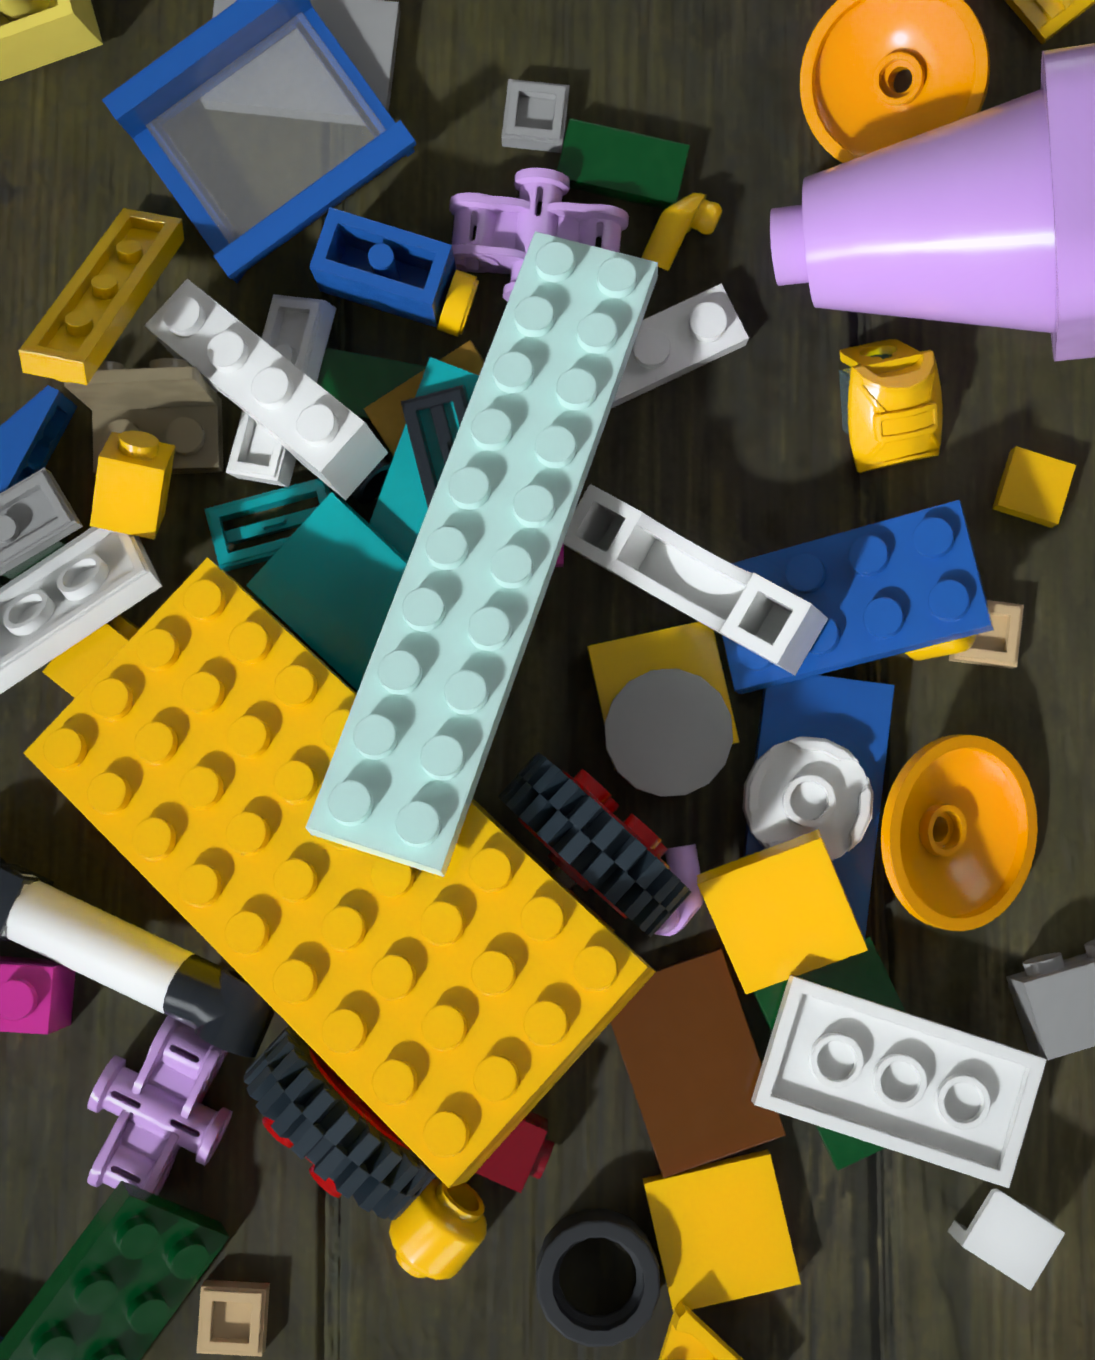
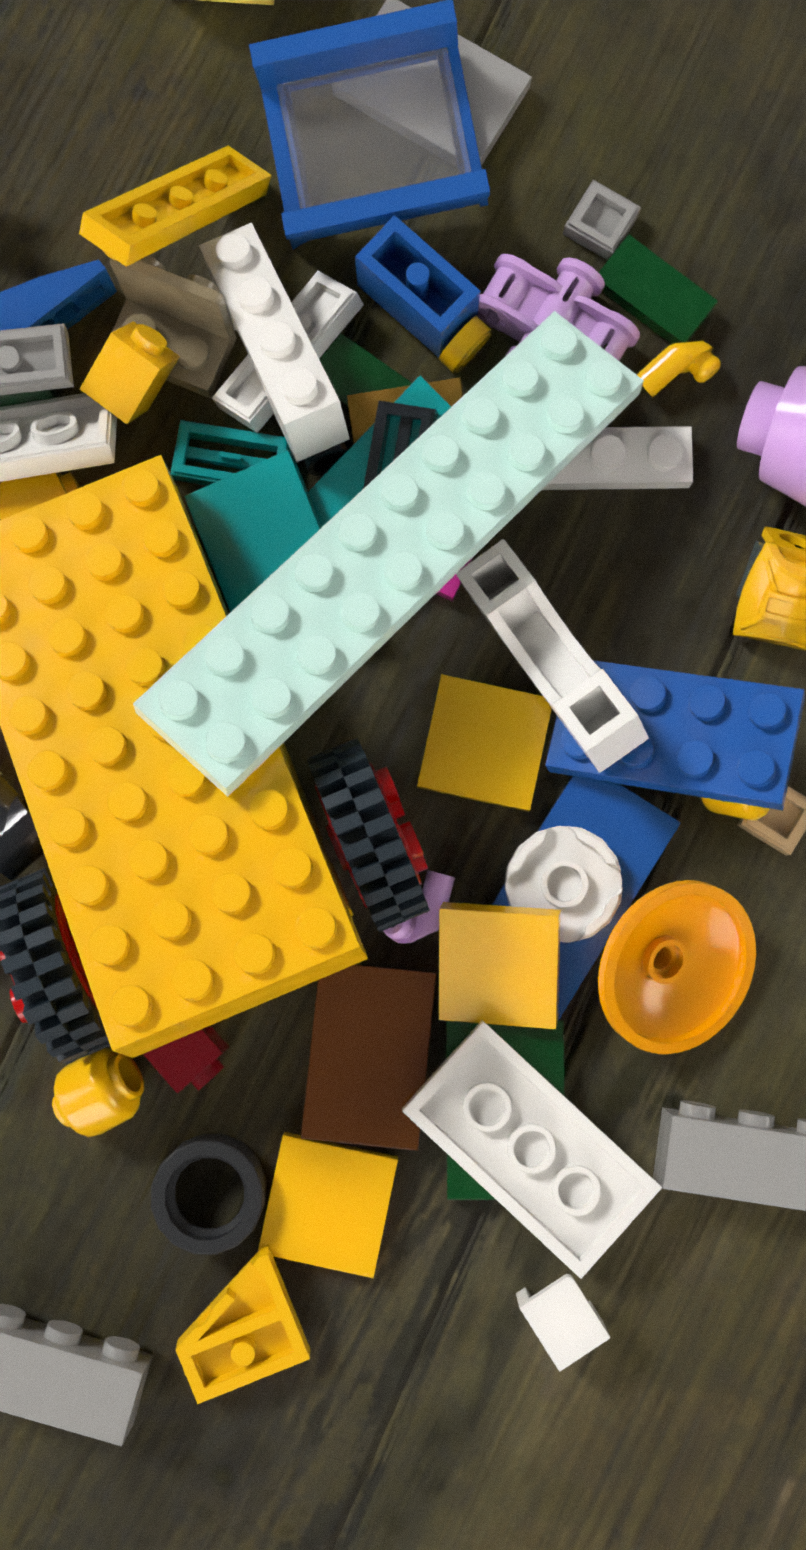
camera: 25 degrees right, 0 degrees up
light grey tile [604,668,733,797] -> none

